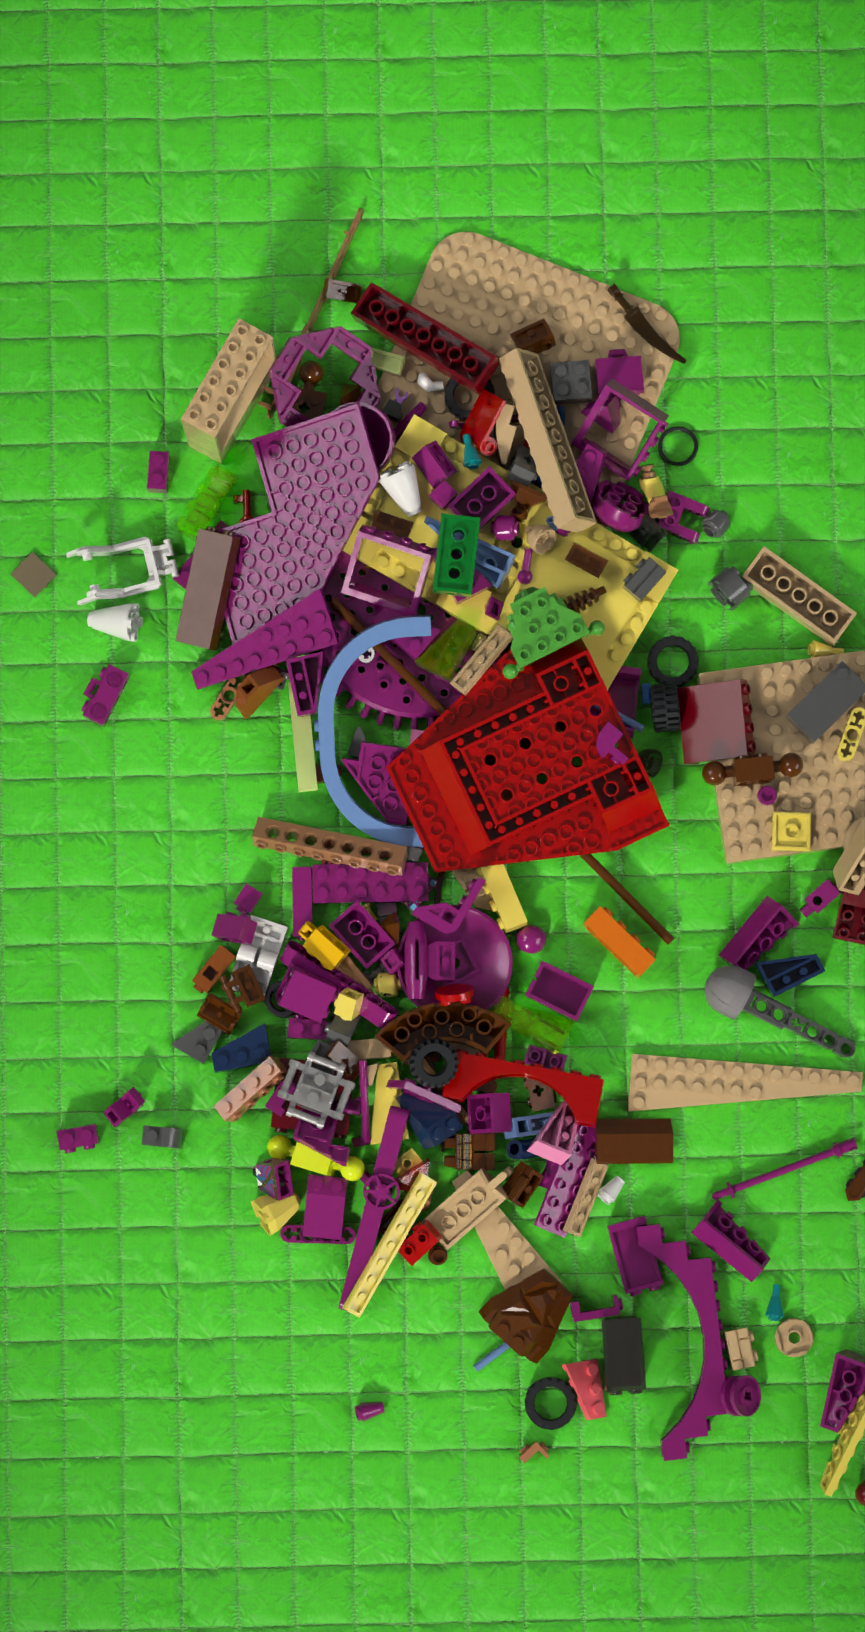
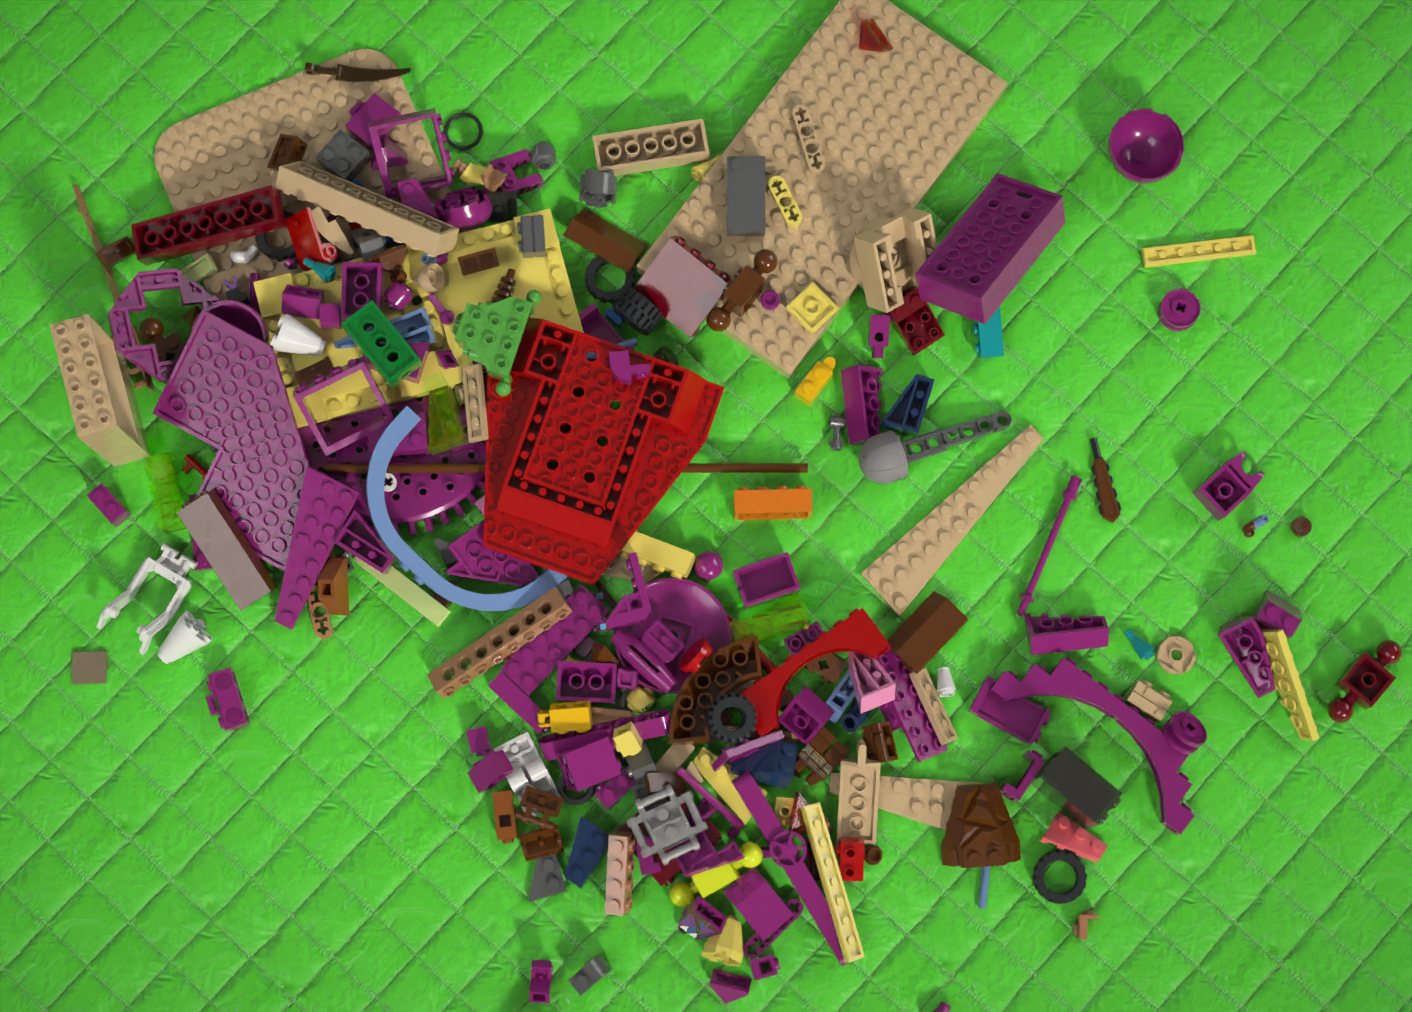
camera: 45 degrees left, 5 degrees down
none -> reddish brown slope [563,208,648,273]
none -> magenta slope [709,969,752,1004]
none -> magenta brick [749,954,781,981]
none -> yellow brick [794,357,836,407]
none -> flat silver bar [829,414,846,451]

